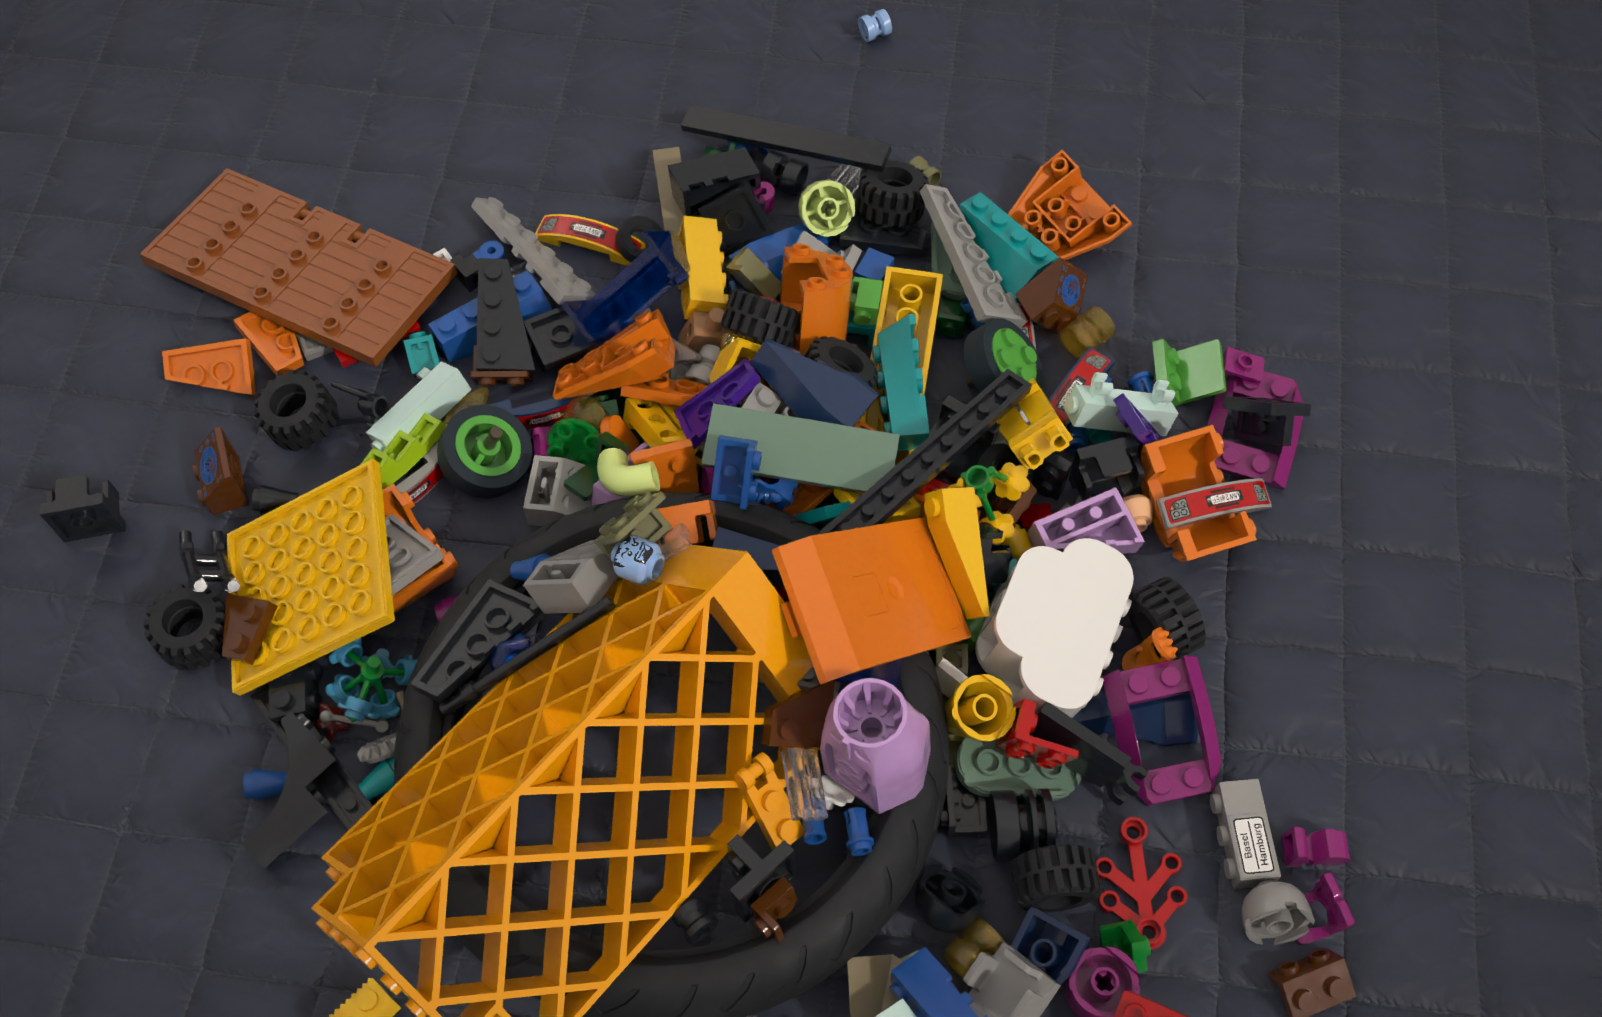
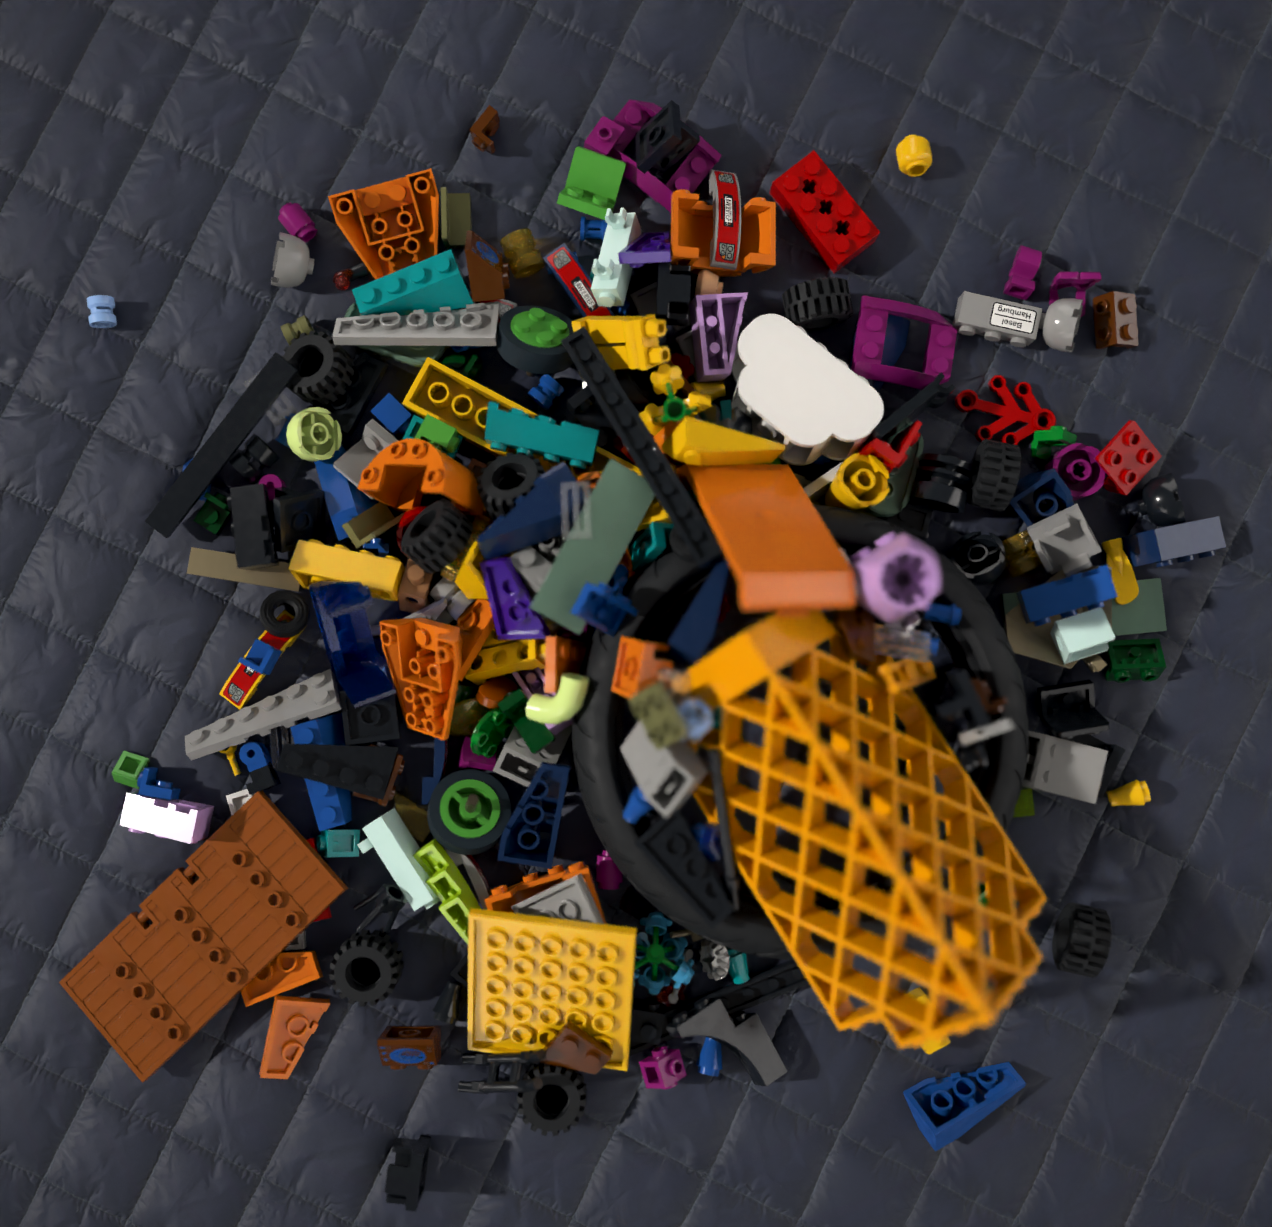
camera: 75 degrees left, 25 degrees up
orange piece [1122,627,1178,671] -> none
none -> bright green slope [112,751,149,789]
none -> wedge [120,791,214,844]
none -> blue bracket [137,767,181,800]
none -> yellow hand [219,745,241,776]
none -> blue panel [238,638,282,675]
none -> light grey cylinder [271,232,314,288]
none -> magenta brick [278,203,317,243]
none -> arm [333,263,370,290]
none -> olive panel [441,187,472,249]
none -> reddish brown bracket [470,105,500,155]
none -> dark blue wedge [497,762,570,869]
none -> blue wheel [528,374,565,411]
none -> clear tile [561,481,592,540]
none -> magenta brick [639,1046,687,1089]
none -> red brick [769,150,880,274]
none -> yellow head [896,135,932,177]
none -> light grey tile [958,717,1016,746]

